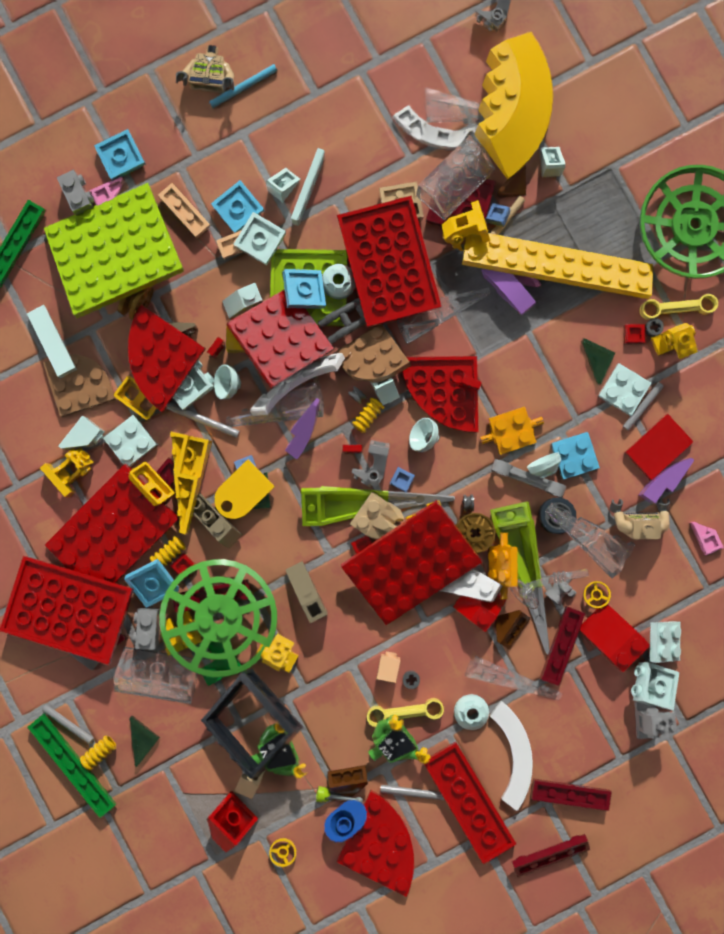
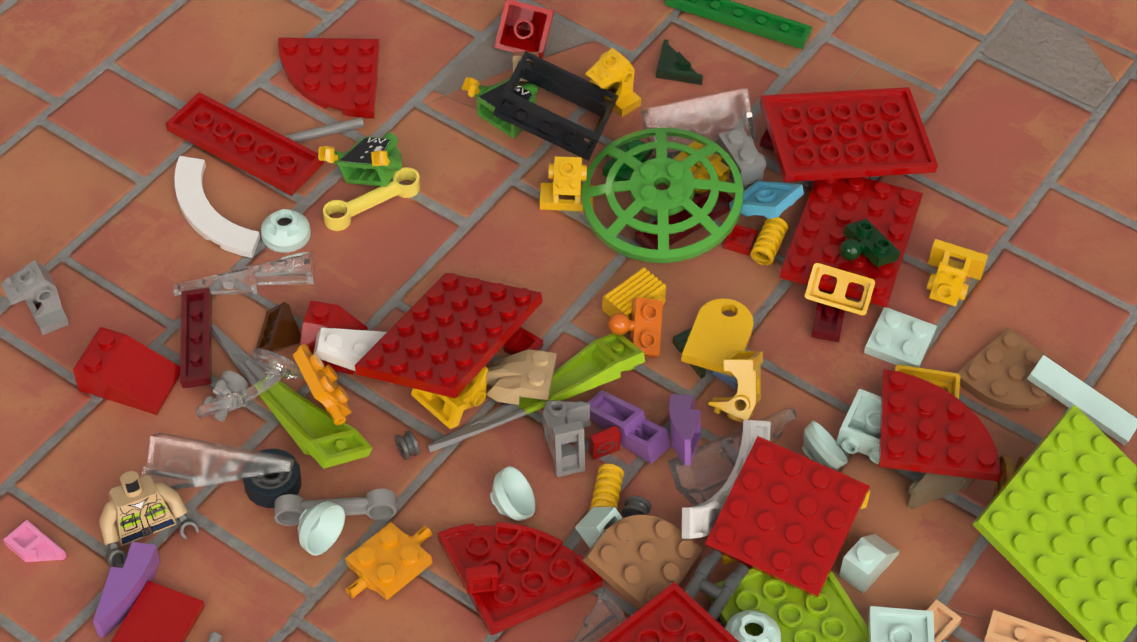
camera: 150 degrees right, 35 degrees down
light grey bar [42,705,94,744] -> none
light aqua slope [59,416,105,450] -> none
yellow piece [80,735,117,770] -> none
light grey bar [167,402,240,438] -> none
yellow wedge [170,432,212,534] -> none
dark tan slope [193,492,242,549] -> none
red tile [207,337,226,359] -> none
yellow piece [269,838,297,867] -> none
medium azure plate [282,269,326,309] -> none
dark tan slope [286,561,328,623] -> none
hinge [316,786,363,803] -> none
blue piece [324,800,367,842] -> none
reddish brown slope [327,765,368,797] -> none
light nougat brick [376,651,400,683] -> none
medium blue tile [389,467,415,492] -> none
dark grey bush [402,670,420,689] -> none
pearl gold wheel [456,513,496,553] -> none
dark red plate [512,834,590,877] -> none
dark red plate [531,778,612,811] -> none
medium azure plate [551,432,600,480] -> none
yellow piece [583,581,611,608] -> none
light aqua plate [631,662,679,711] -> none
light aqua plate [650,621,681,663] -> none
none -> yellow tile [585,47,642,117]
none -> medium lavender slope [587,390,671,464]
none -> yellow brick [602,267,666,320]
none -> orange plate [608,297,663,358]
none -> yellow tile [708,351,763,422]
none -> dark green plate [840,219,901,267]

